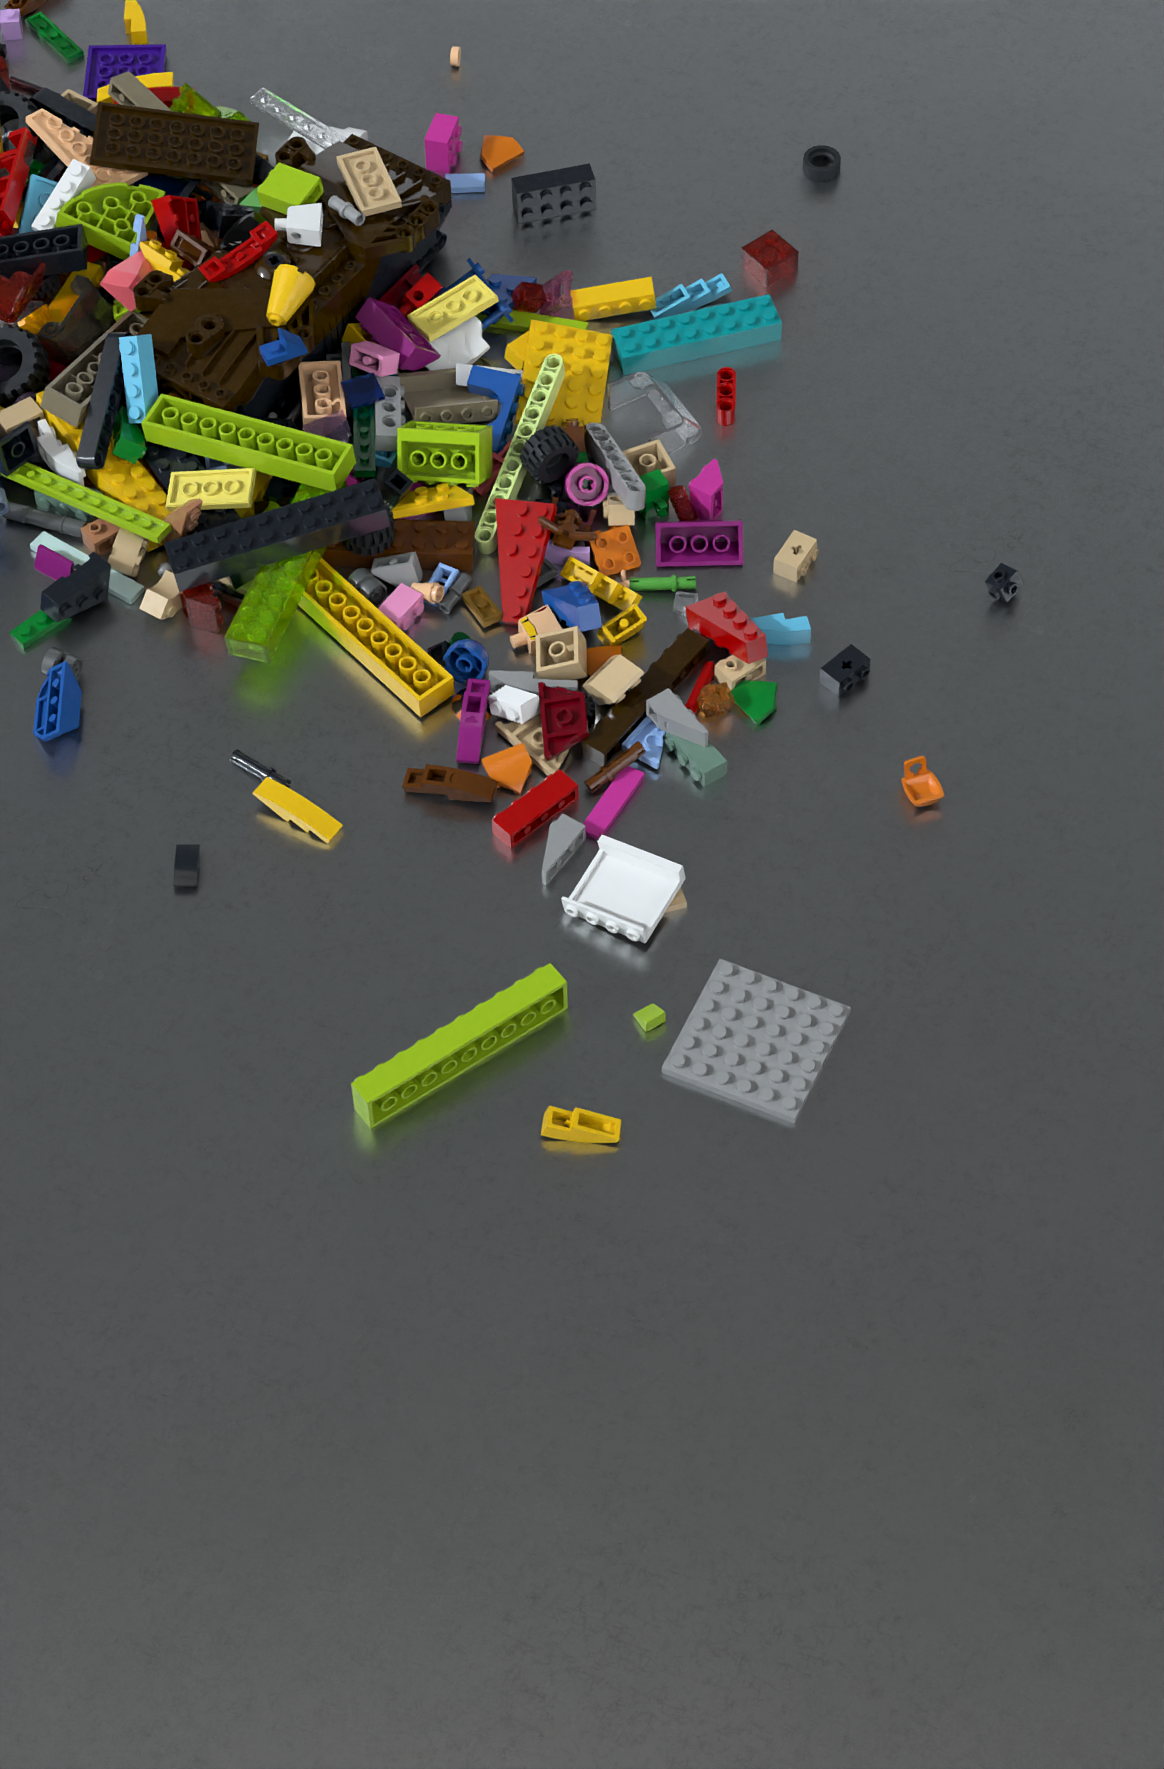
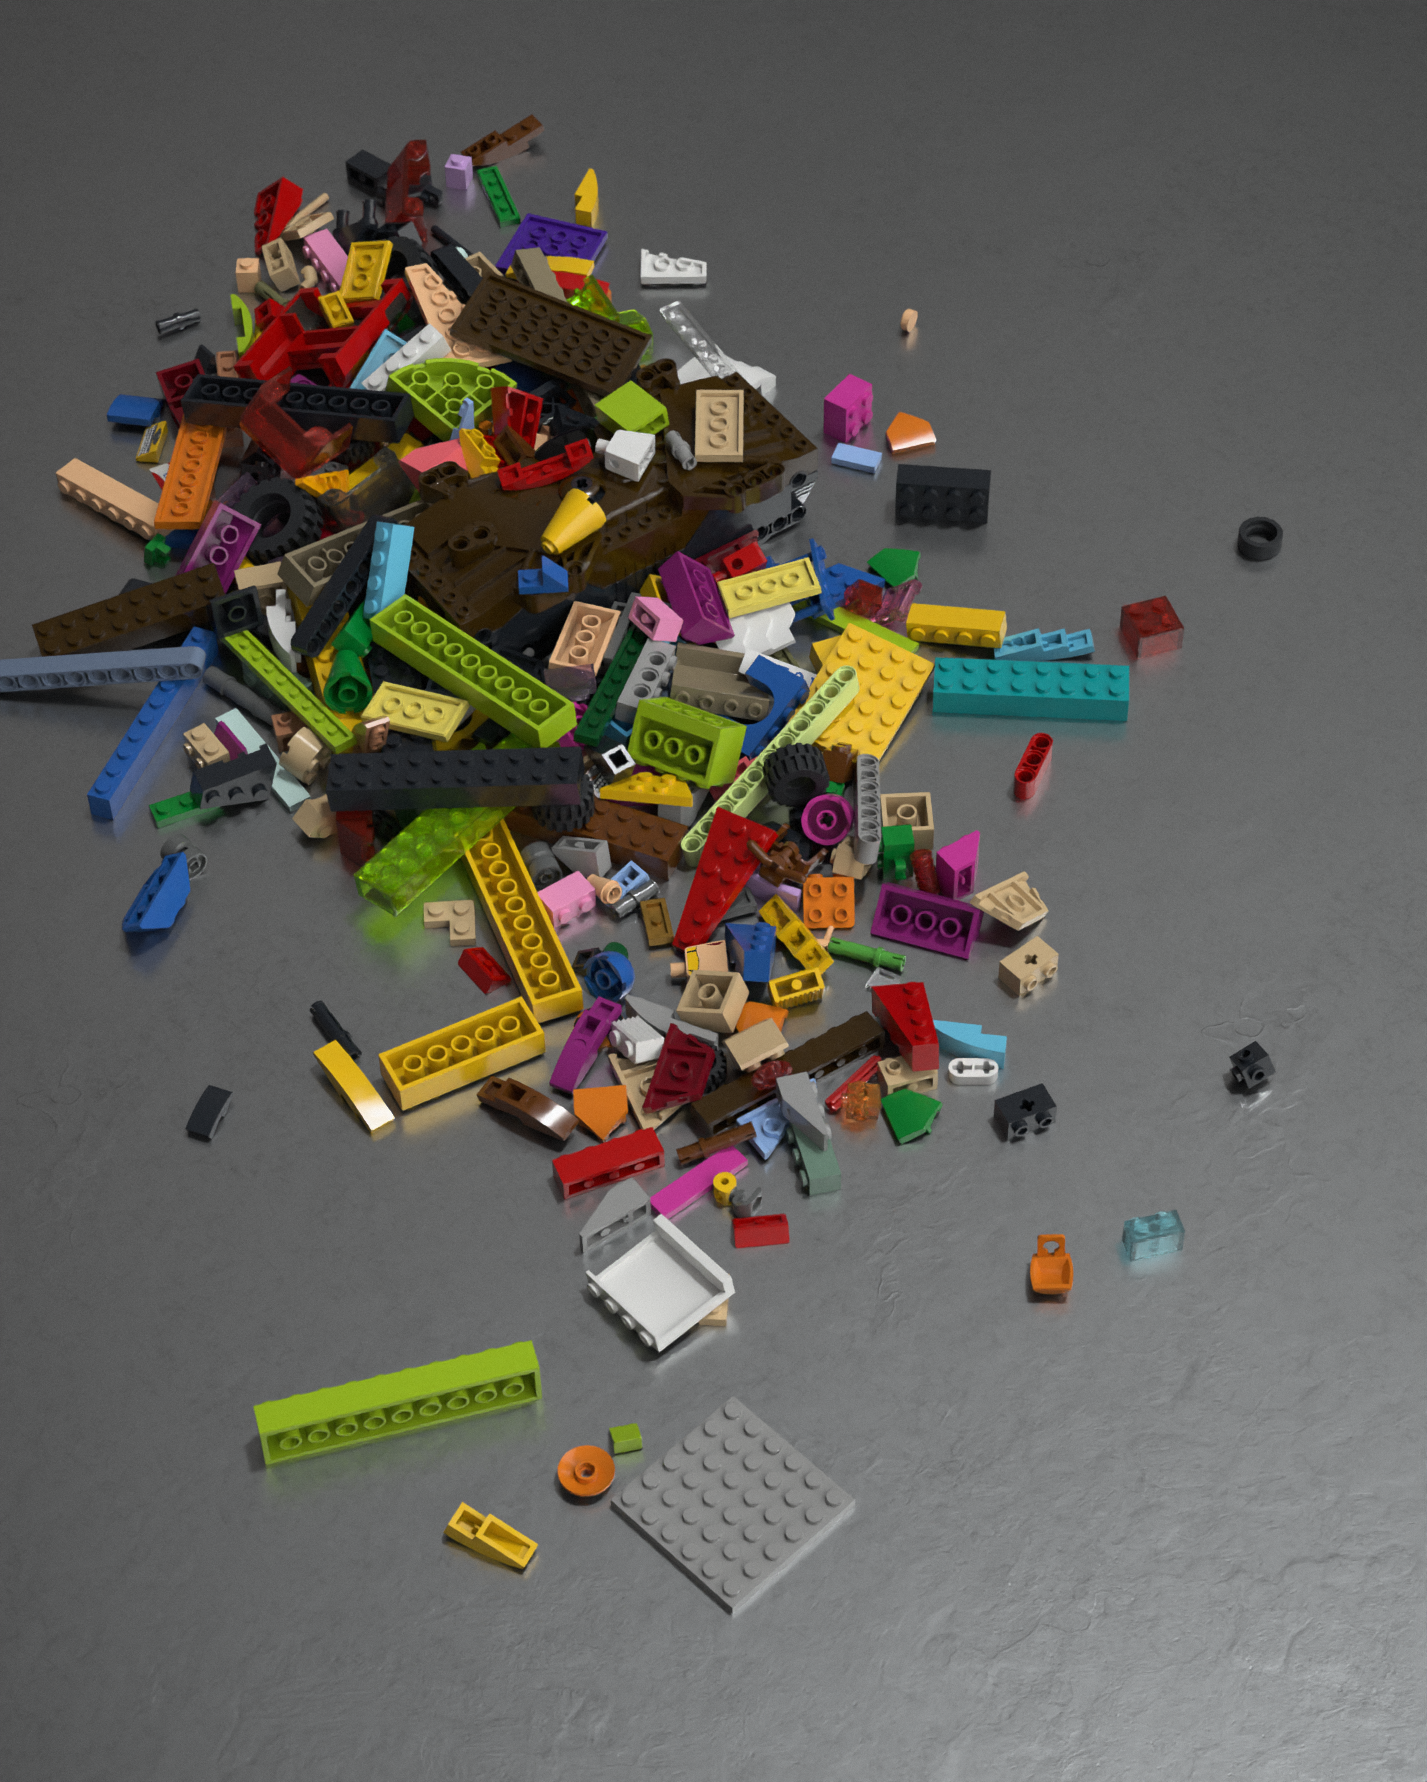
camera: 20 degrees right, 5 degrees down
clear blue piece [340,372,385,409] -> none
clear windscreen [608,372,701,454] -> none
none -> tan brick [183,723,230,769]
none -> green cone [323,650,373,714]
none -> yellow brick [378,996,546,1111]
none -> tan plate [424,900,476,946]
none -> red slope [458,947,512,994]
none -> orange dish [558,1445,615,1497]
none -> white wing [641,249,707,284]
none -> leg [713,1172,762,1218]
none -> red slope [732,1214,790,1248]
none -> clear red gear [751,1061,793,1090]
none -> green slope [867,548,921,593]
none -> white beam [948,1058,998,1085]
none -> tan wing [970,871,1049,931]
none -> clear light blue brick [1122,1210,1185,1262]

